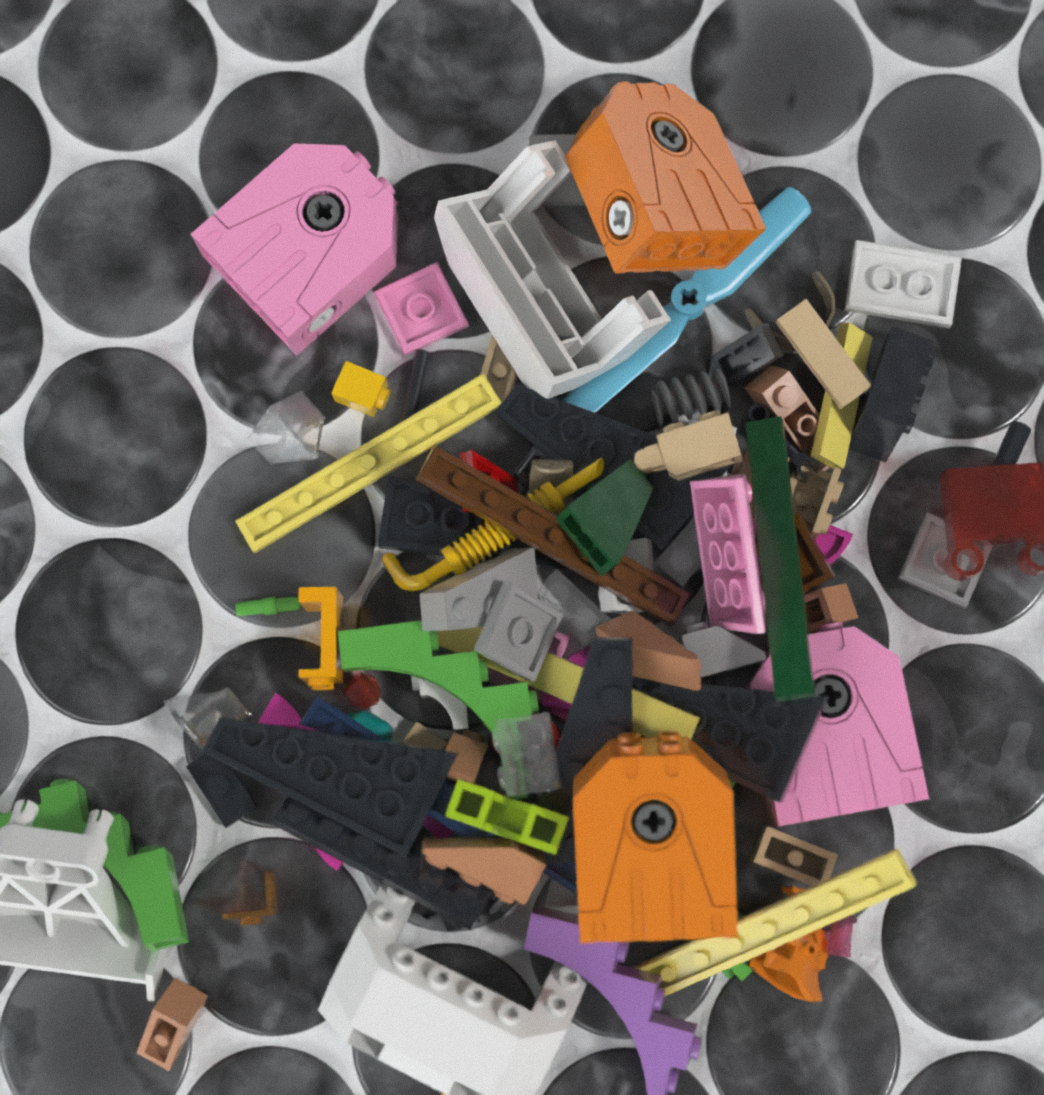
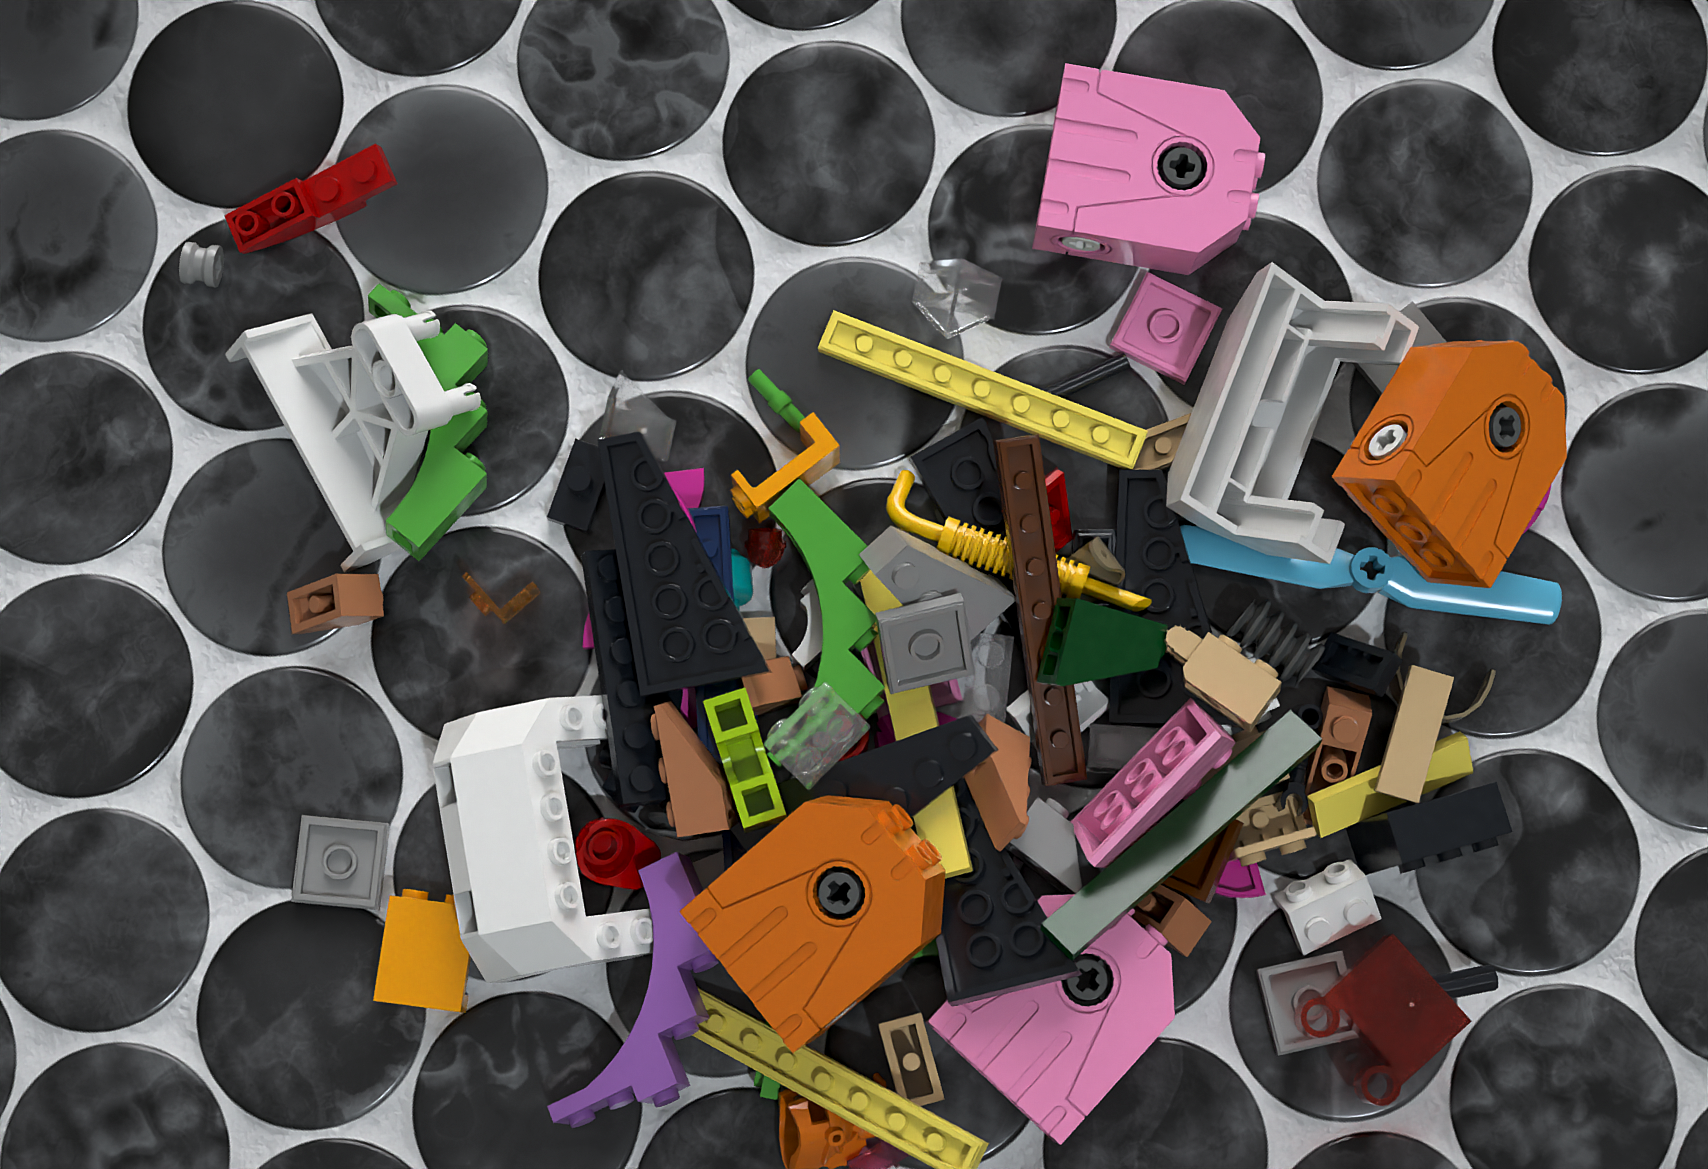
camera: 50 degrees right, 0 degrees up
yellow brick [331,361,391,418] -> none
white tile [844,240,962,328] -> none
none -> red piece [574,818,661,889]
none -> white bracket [1274,860,1382,955]

